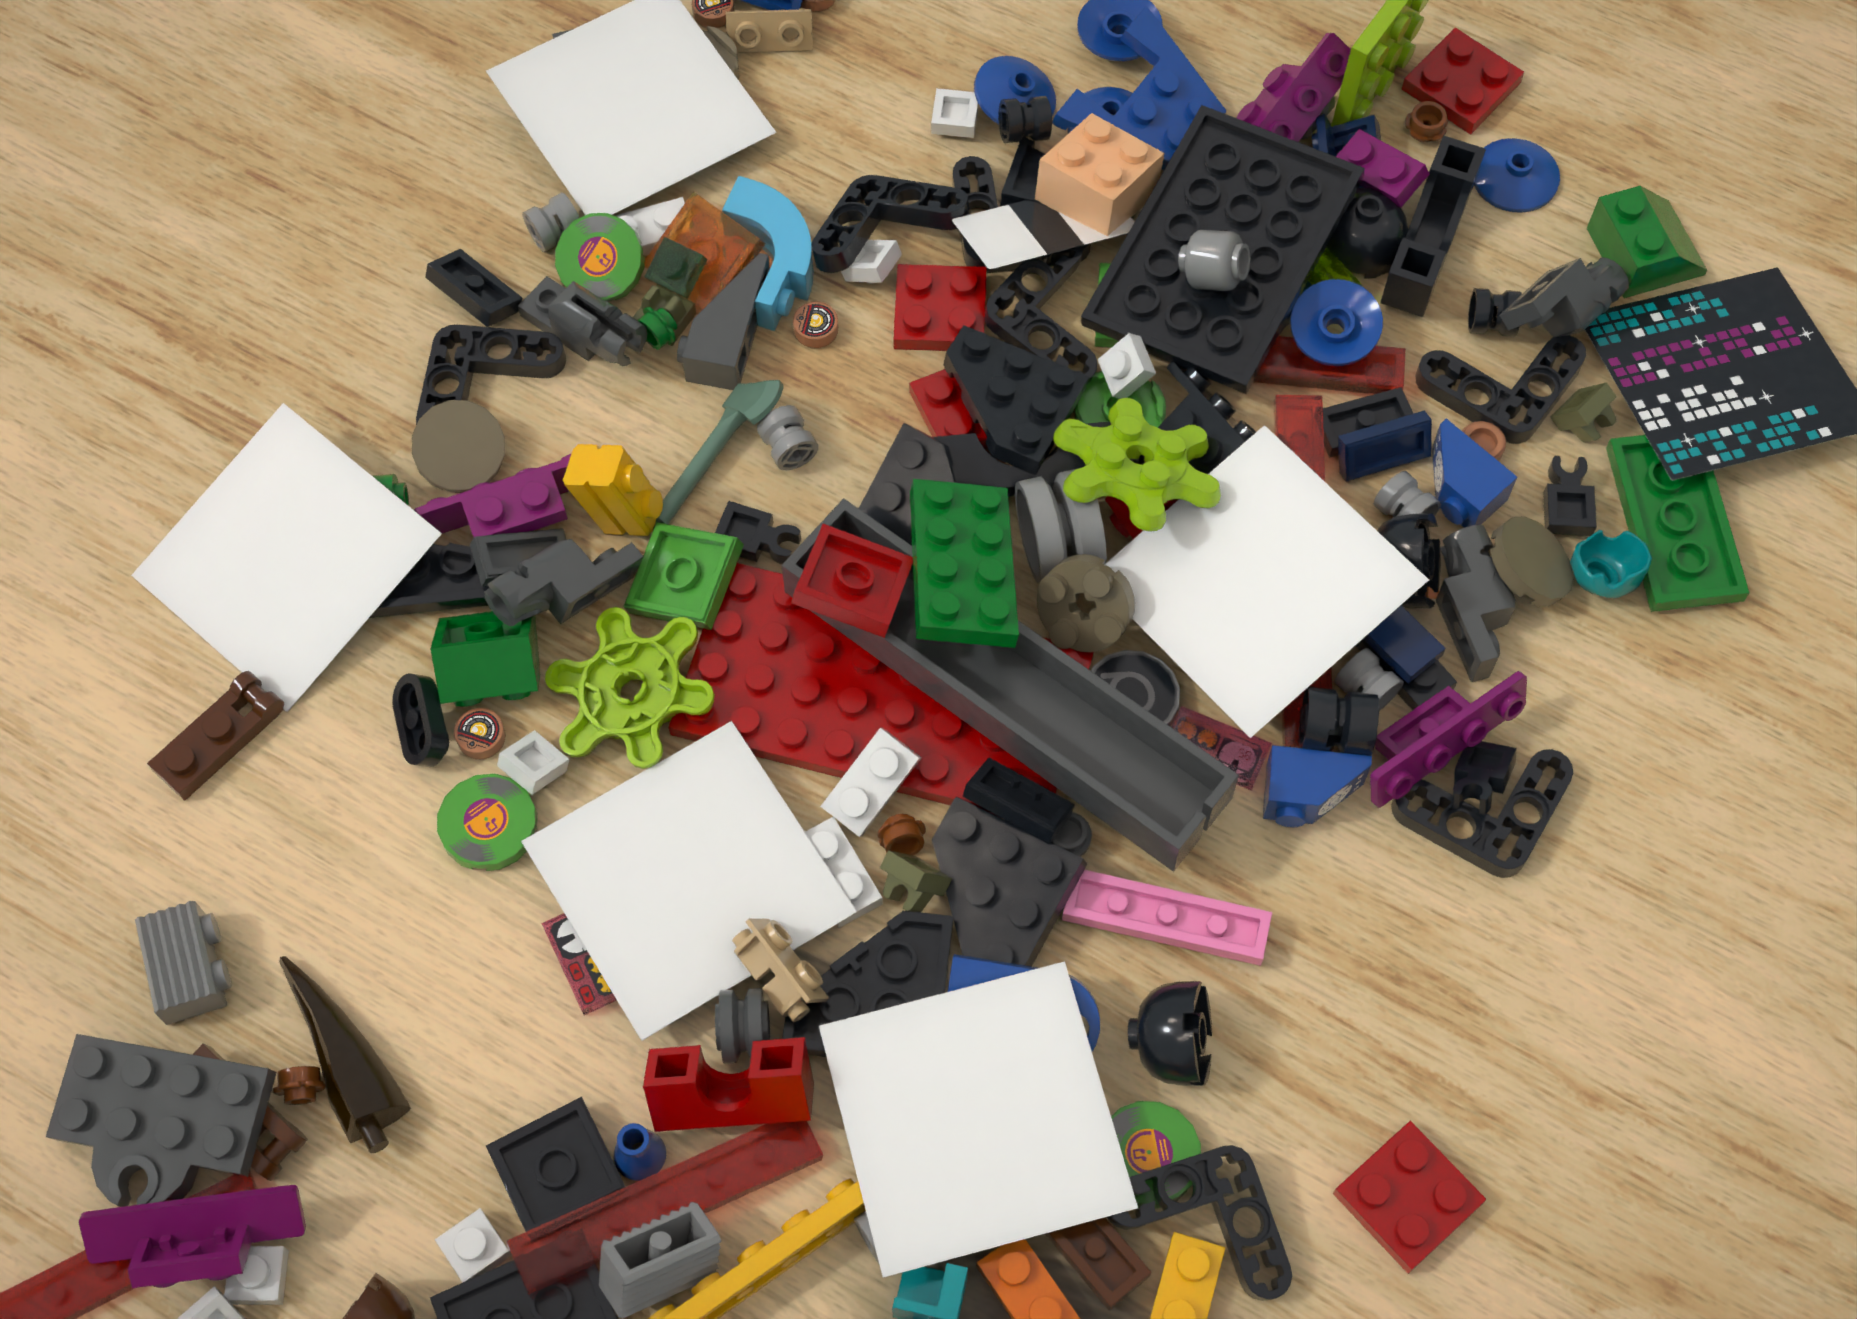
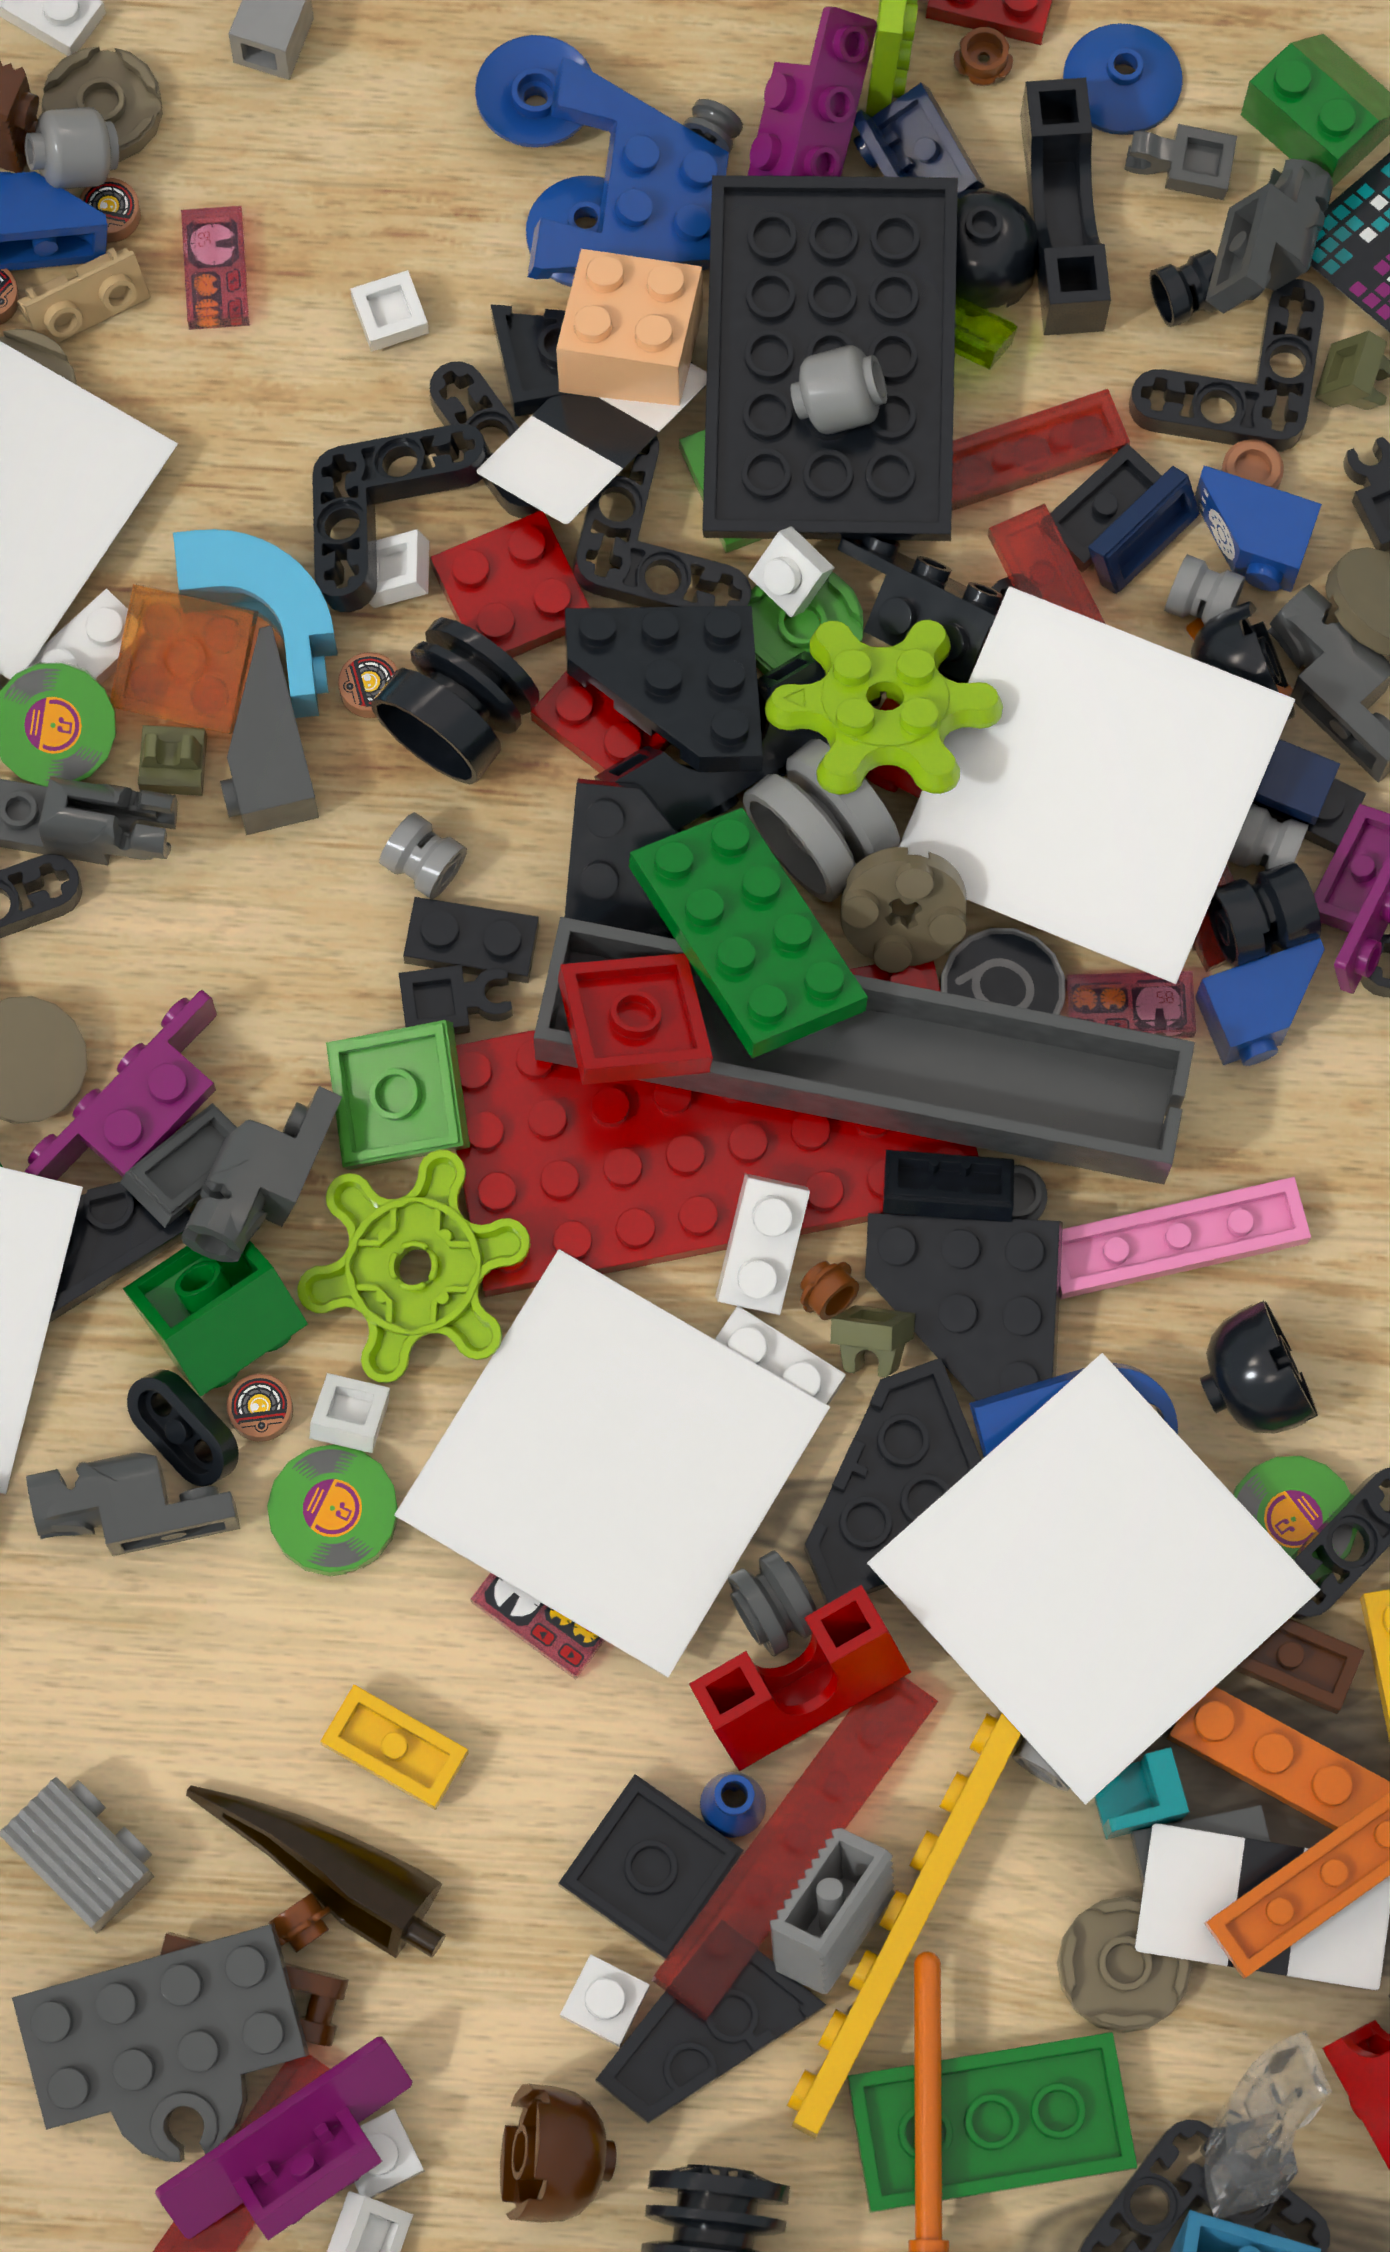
camera: 30 degrees left, 10 degrees up
yellow brick [562,444,663,536] -> none
green plate [637,307,678,350] -> none
clear green plate [644,237,708,299] -> none
sand green piece [656,380,783,524] -> none
tan hinge [732,918,829,1022] -> none
blue dish [974,56,1056,125] -> none
black wheel [998,96,1052,144] -> none
blue dish [1290,279,1383,366] -> none
magenta plate [1336,129,1430,208] -> none
none -> dark grey plate [26,1452,241,1556]
none -> clear pink tile [181,206,250,330]
none -> yellow plate [320,1684,469,1810]
none -> black wheel [371,617,540,784]
none -> black plate [403,897,539,983]
none -> dark grey bush [683,99,743,153]
none -> dark grey plate [1124,124,1237,200]

